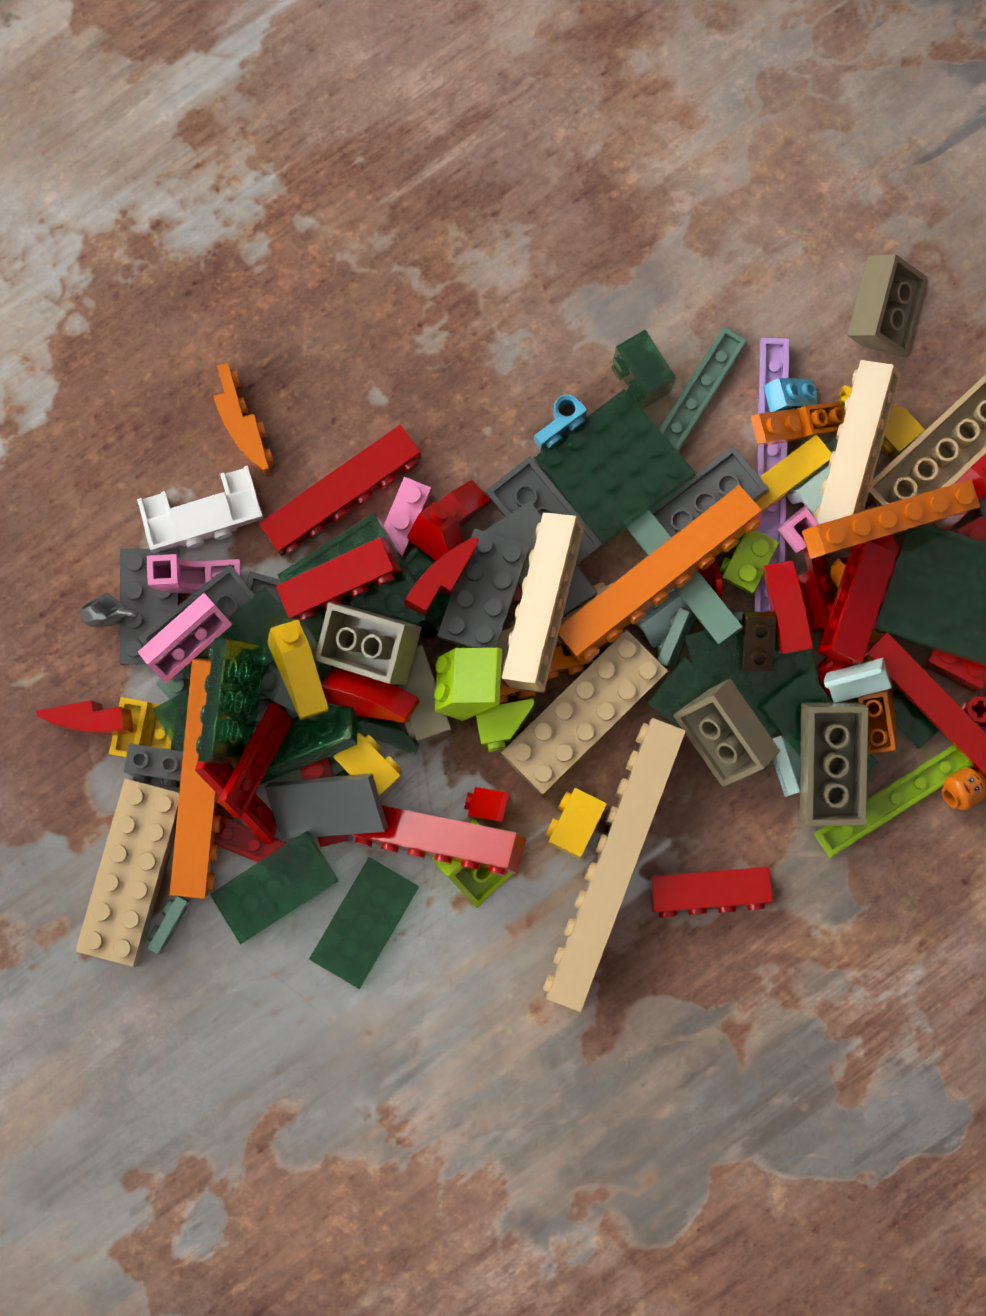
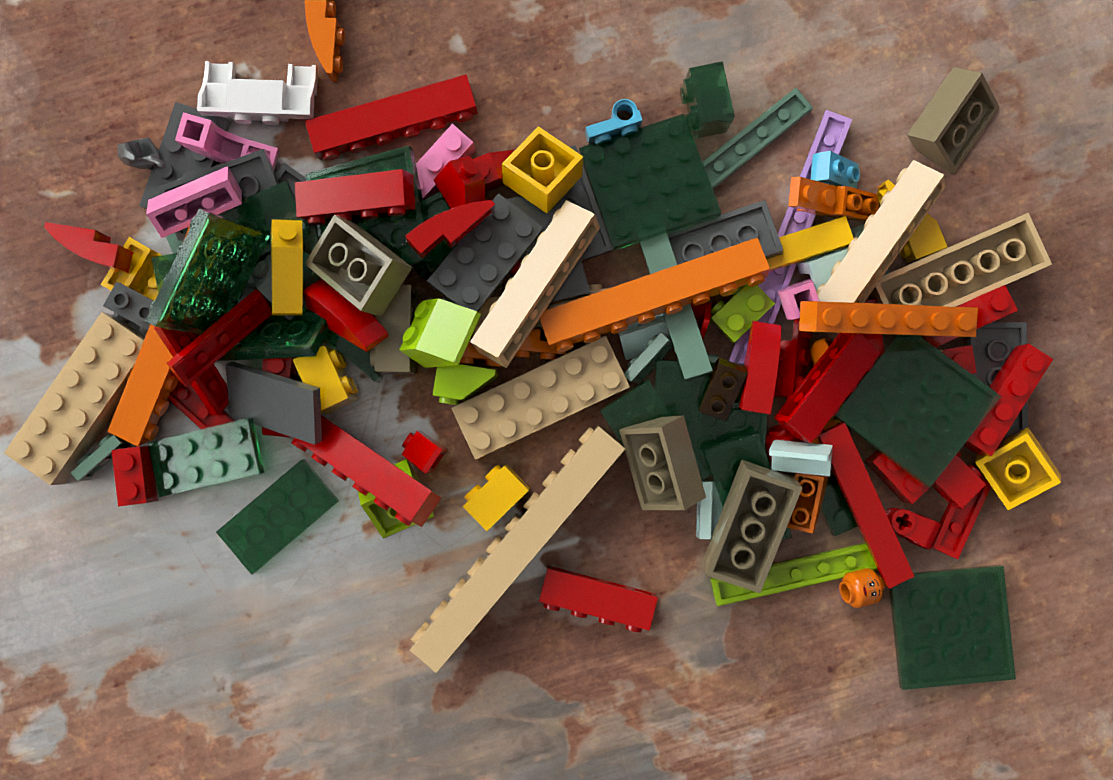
camera: 20 degrees right, 5 degrees up
none -> red brick [111,446,158,507]
none -> yellow brick [502,126,583,213]

